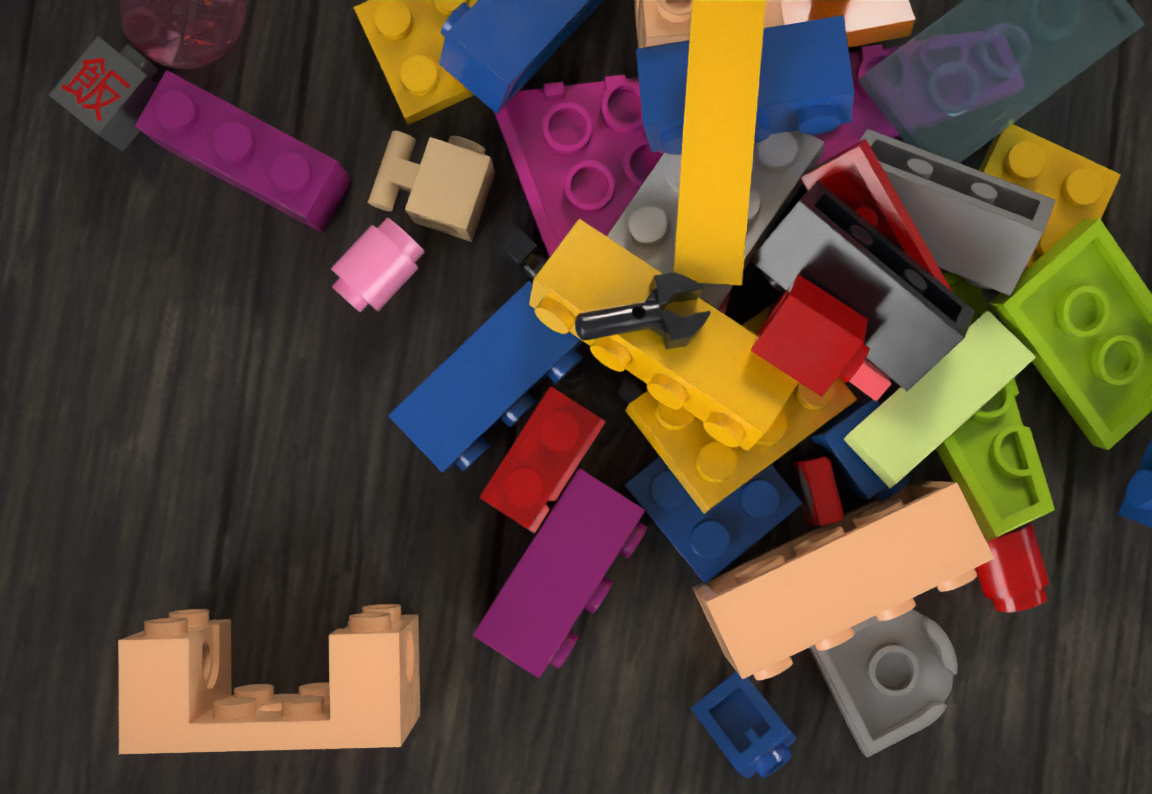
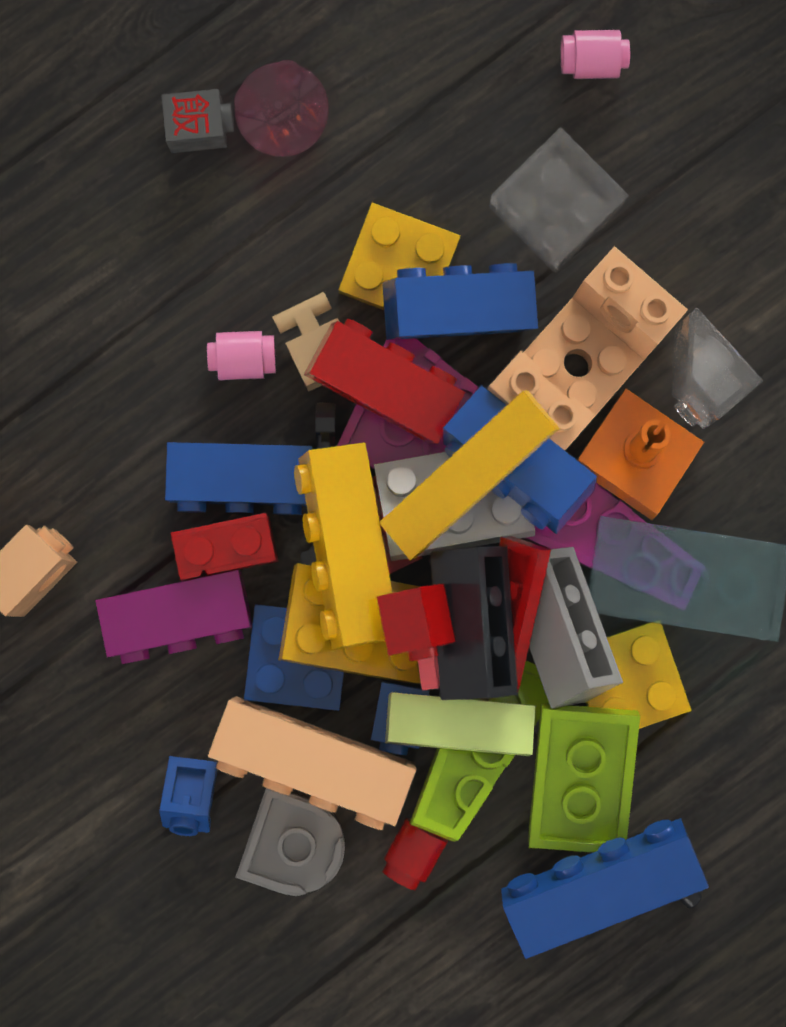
camera: 45 degrees right, 0 degrees up
magenta brick [135,70,352,233] -> none
black bar [575,272,710,350] -> none
red tile [792,457,844,526] -> none
none -> red brick [304,319,465,444]

